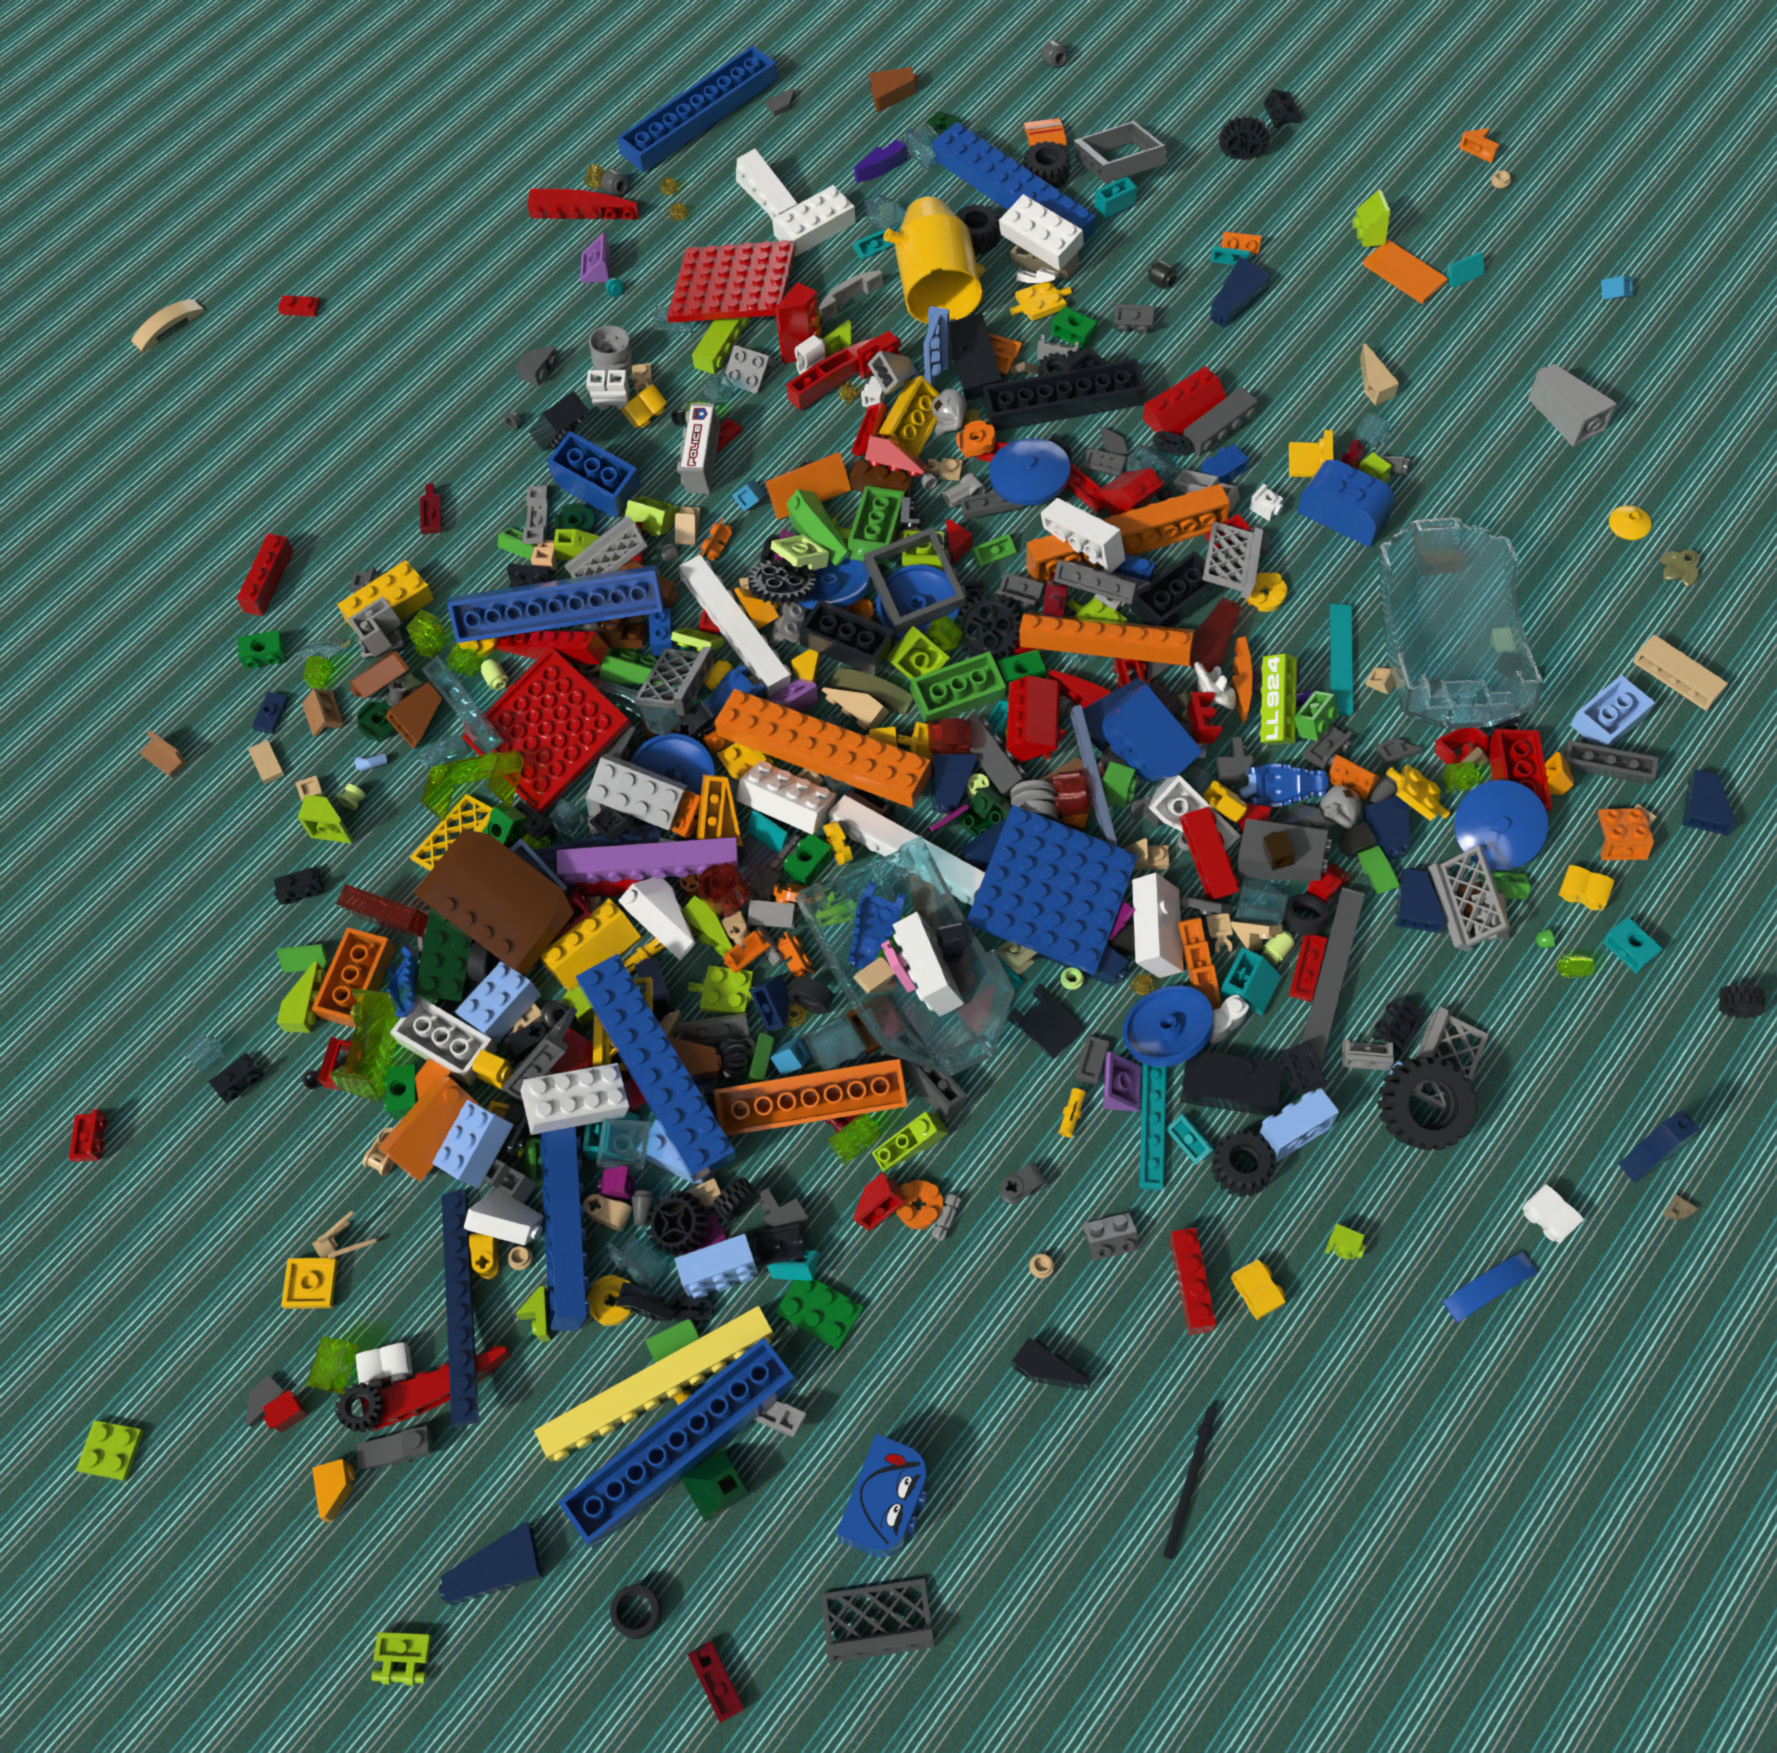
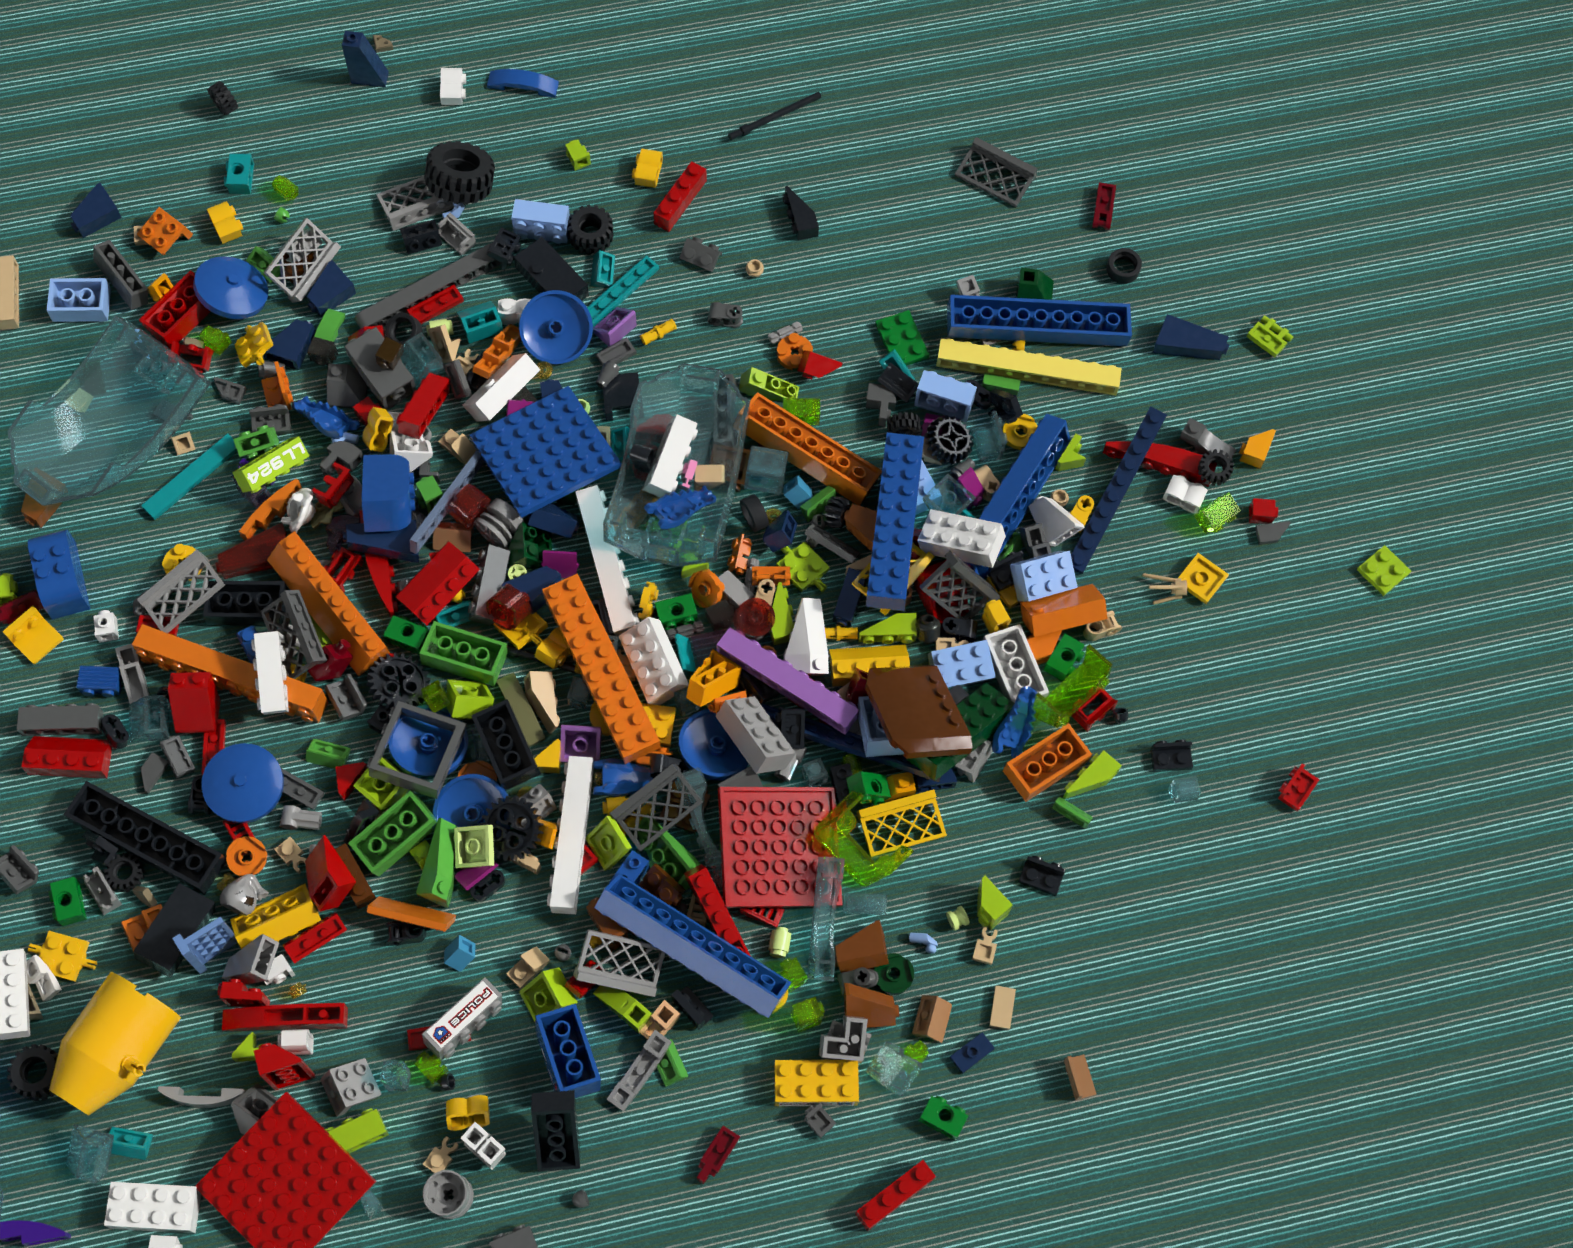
camera: 150 degrees left, 5 degrees up
clear red slope [336,884,429,937] -> none
dark green plate [554,503,596,534] -> none
orange hinge [701,517,732,561] -> none
blue brick [836,1434,928,1558] -> none
light grey piece [1320,785,1361,829] -> none
none -> dark grey cone [595,360,620,389]

